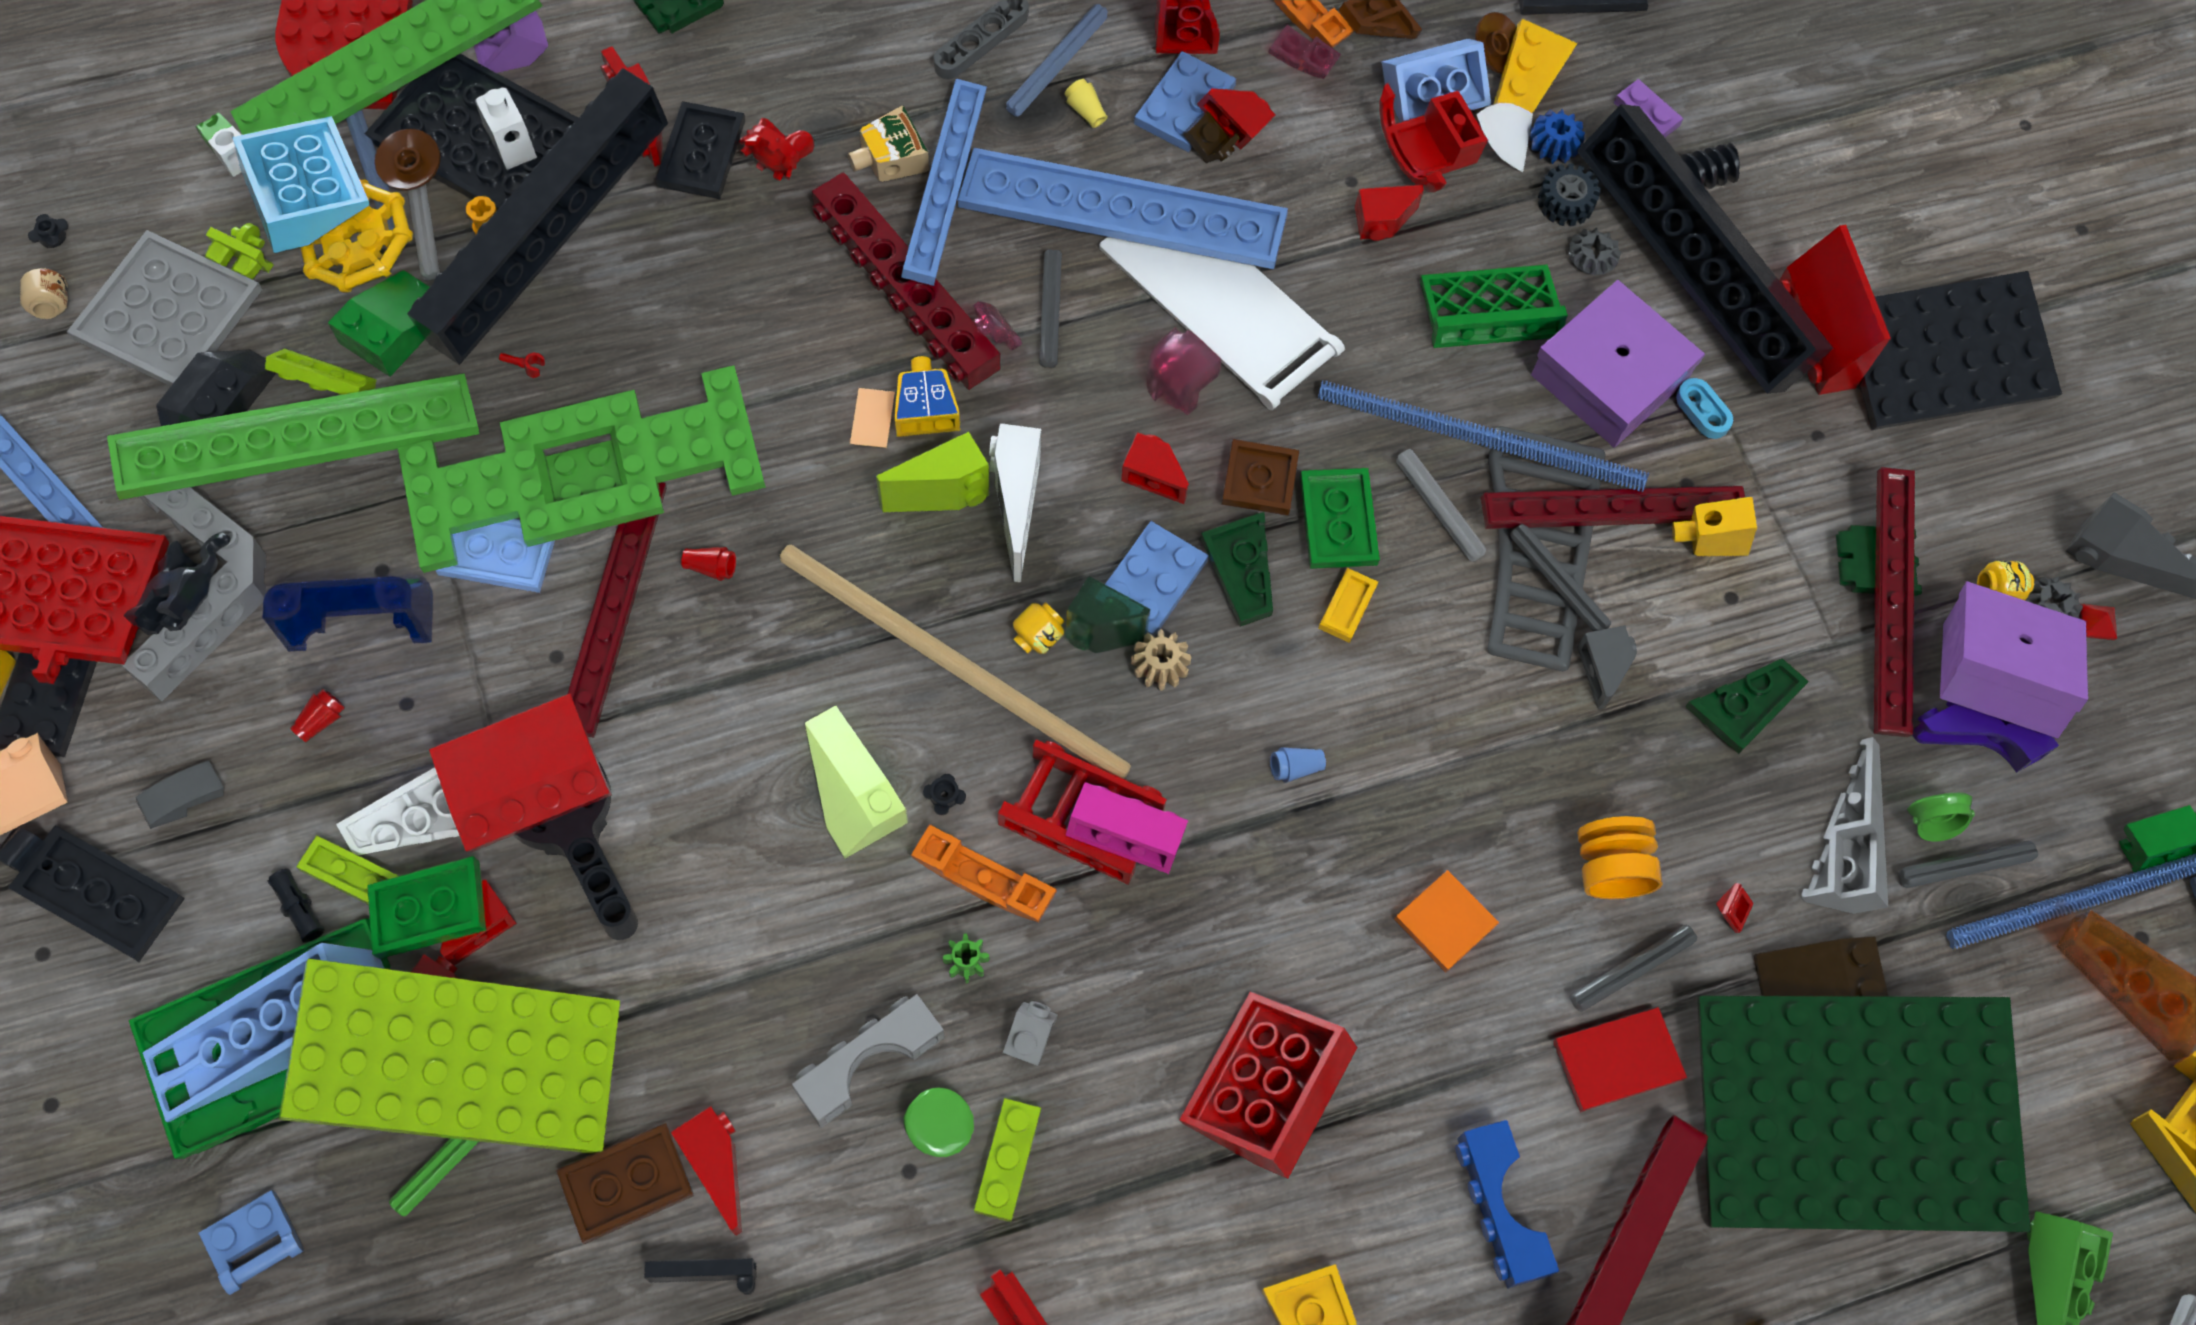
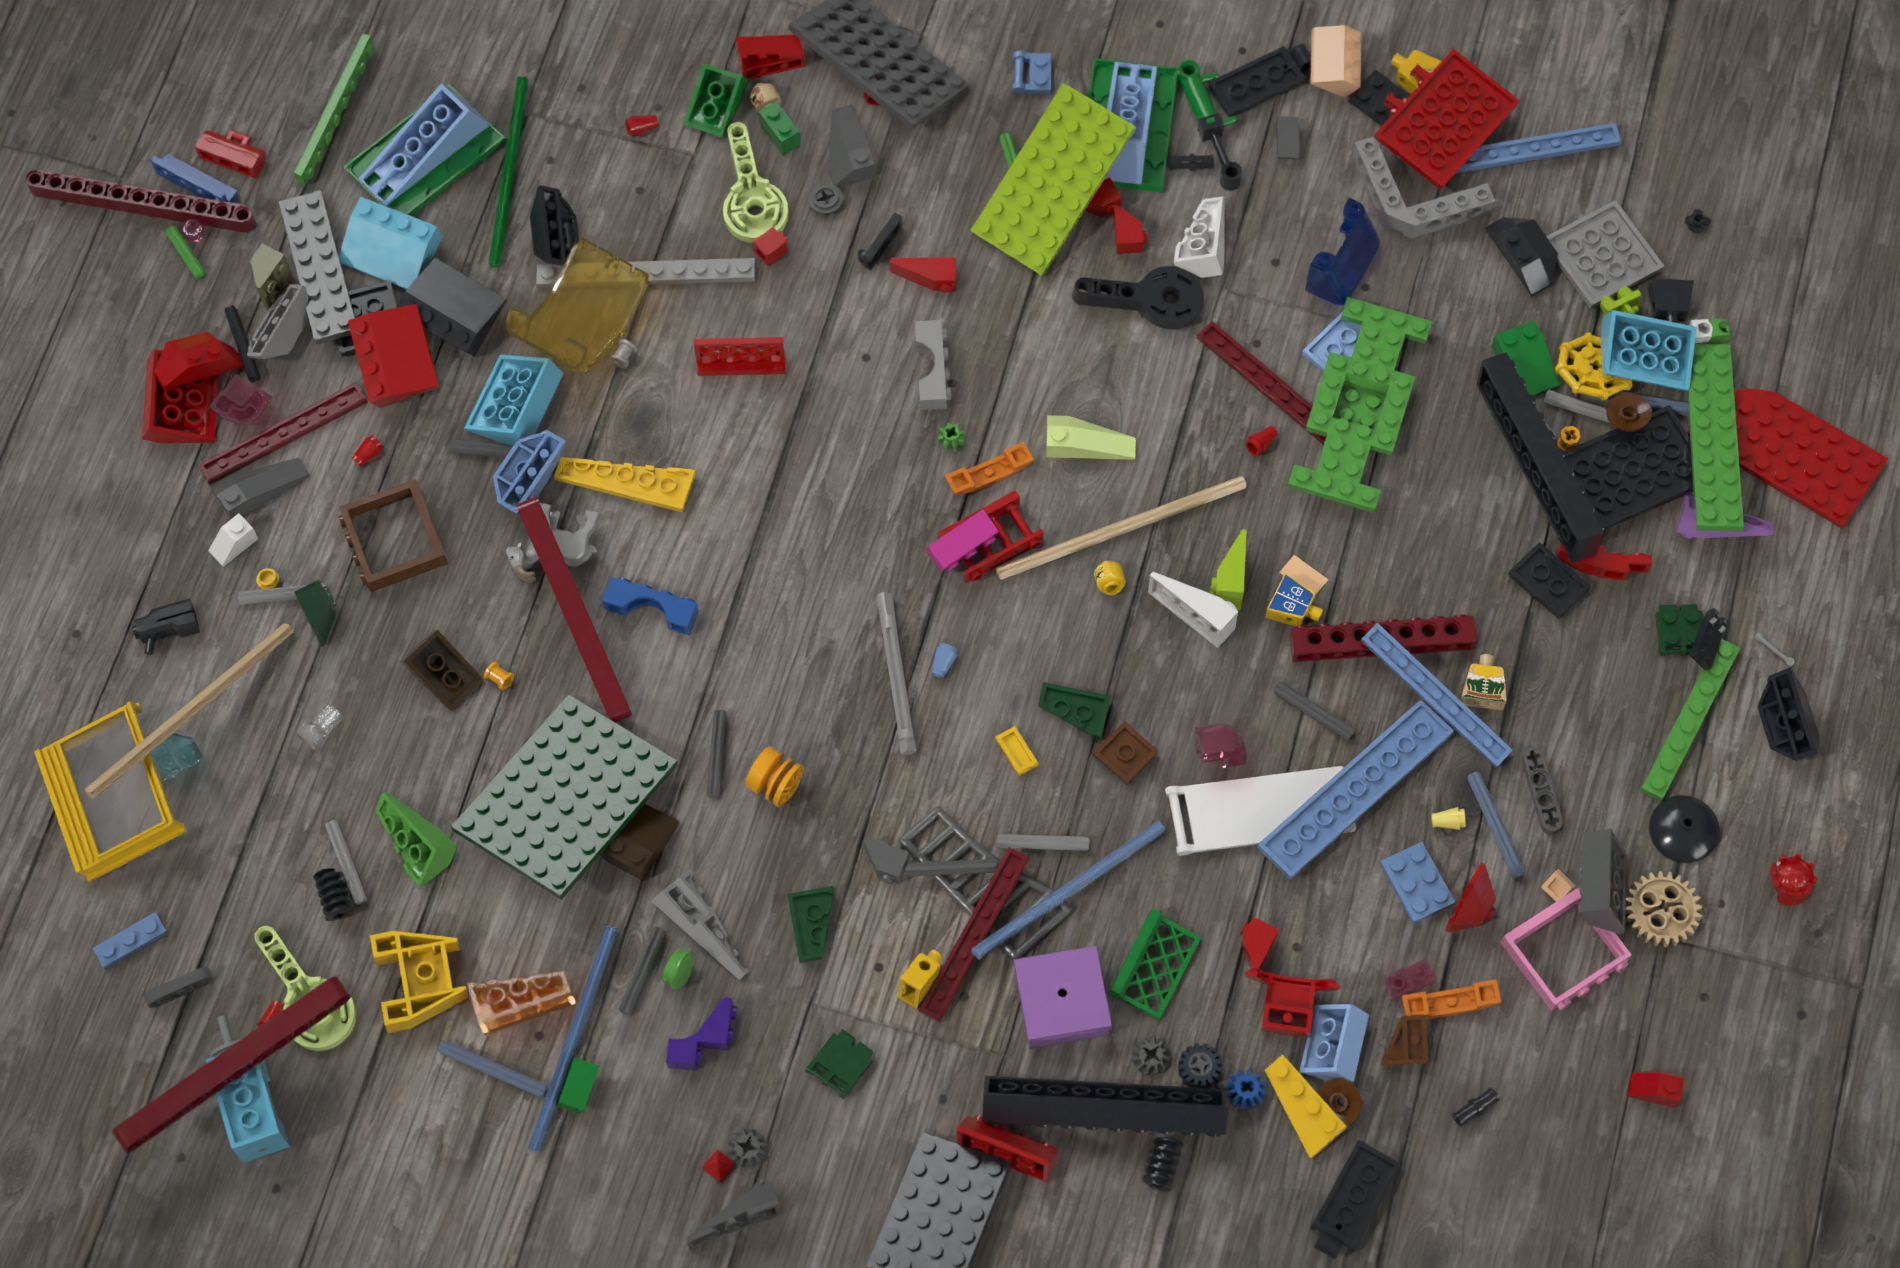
camera: 130 degrees right, 0 degrees up
tan head [20,268,68,319] -> none
bright green plate [107,374,479,500] -> none
black animal [124,533,231,635] -> none
lime plate [265,349,376,395] -> none
red cone [290,688,345,743] -> none
lime plate [296,835,399,905] -> none
green plate [367,856,486,959] -> none
red slope [429,693,612,852] -> none
white torso [475,88,537,170] -> none
red hand [499,352,545,378] -> none
reddish brown tile [556,1123,694,1244] -> none
red hair [739,118,814,181] -> none
bright green piece [904,1088,974,1157] -> none
black plate [923,774,966,815] -> none
clear pink slope [973,301,1023,351] -> none
lime plate [974,1098,1041,1222] -> none
light grey bracket [1003,1001,1058,1066] -> none
clear green slope [1066,576,1151,654] -> none
medium blue plate [1094,521,1209,637] -> none
red slope [1121,432,1189,504] -> none
tan gear [1131,629,1191,691] -> none
red slope [1179,992,1358,1179] -> none
dark brown bracket [1183,111,1240,163] -> none
red slope [1197,88,1276,150] -> none
green plate [1300,468,1380,569] -> none
orange tile [1394,870,1499,973] -> none
white sticker [1477,103,1533,172] -> none
red tile [1553,1007,1687,1113] -> none
medium lavender plate [1614,79,1683,137] -> none
medium azure plate [1676,378,1733,439] -> none
red slope [1716,883,1754,933] -> none
dark red tile [1874,467,1915,737] -> none
medium lavender container [1940,581,2088,738] -> none
yellow head [1977,561,2034,601] -> none
none -> light grey piece [876,592,917,755]
none -> piece [1177,59,1242,191]
none -> black torso [1648,278,1694,323]

